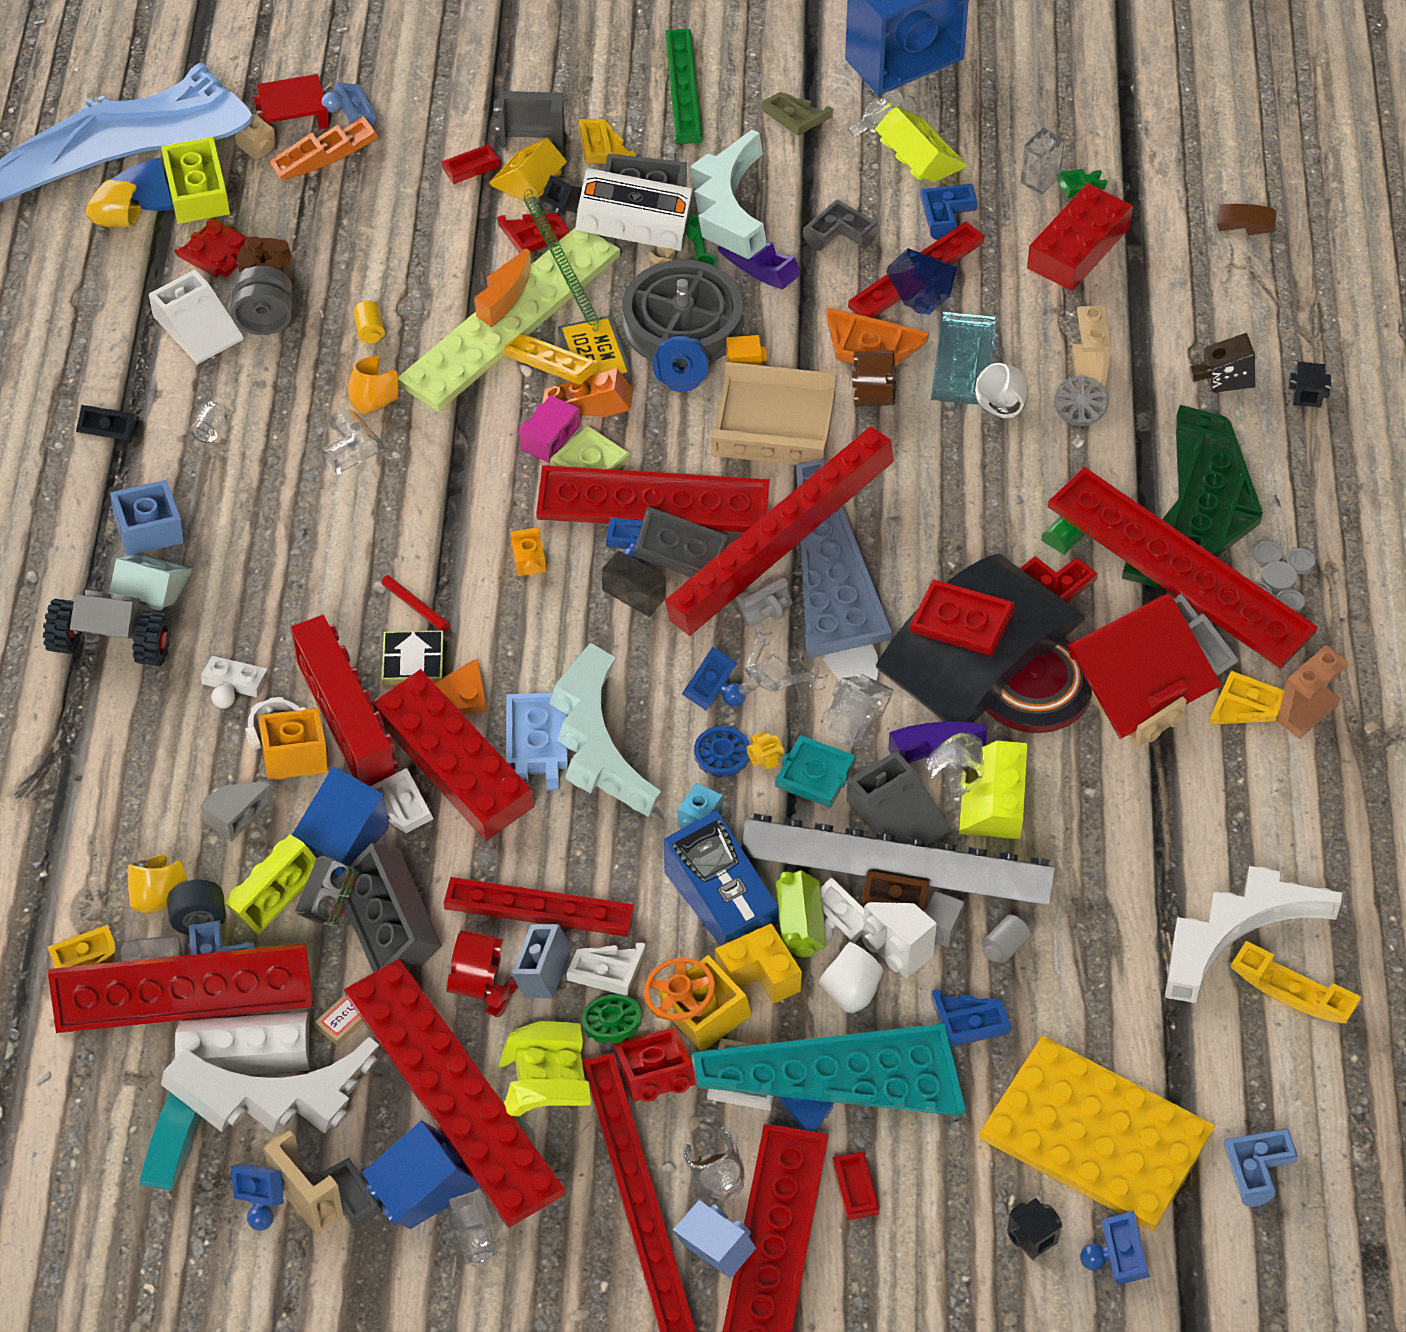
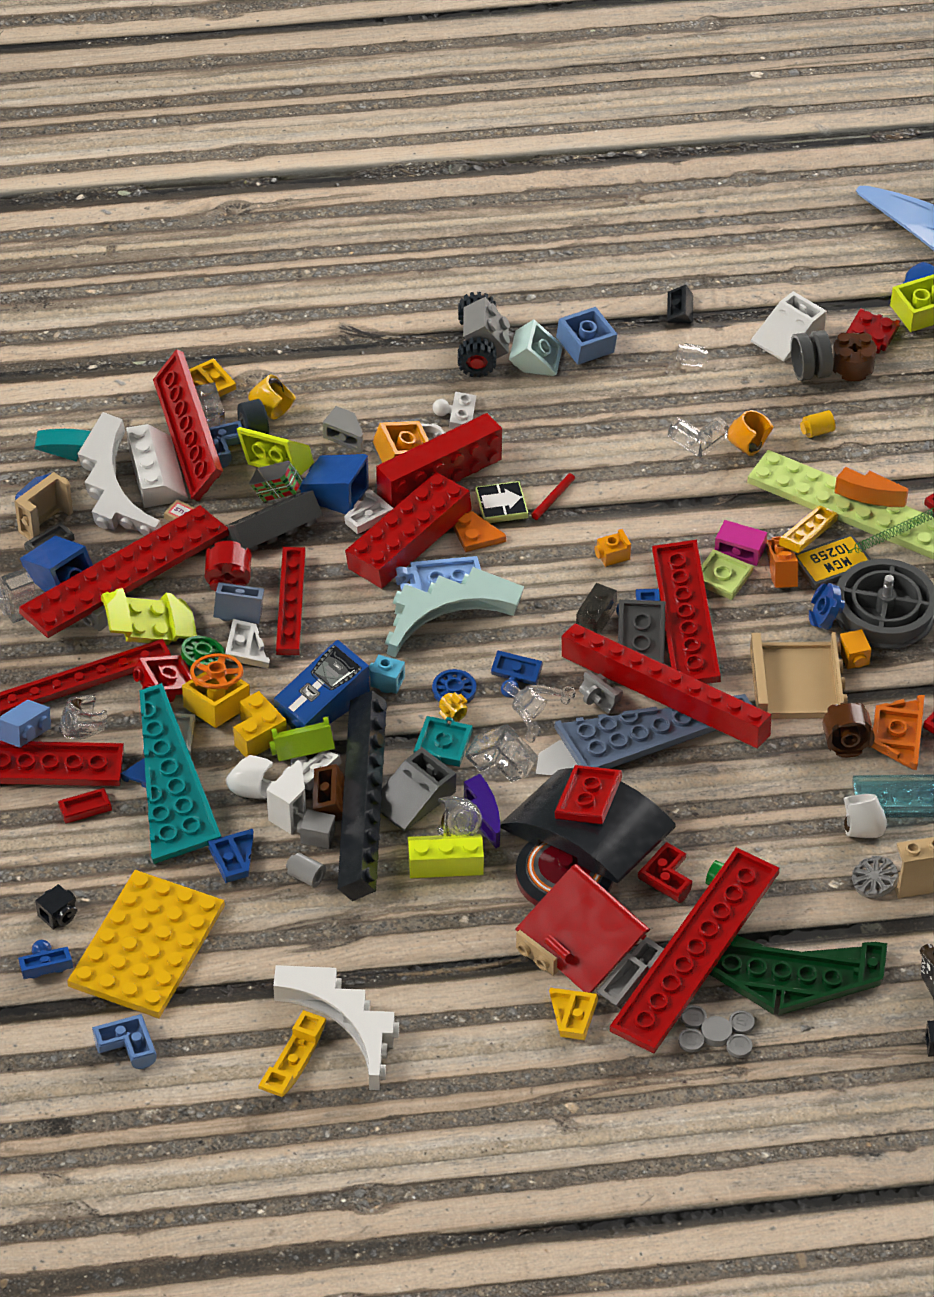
camera: 80 degrees right, 5 degrees down
yellow piece [86,180,142,228] -> none
red bar [485,976,518,1017] -> none
nougat panel [1277,645,1348,739] -> none

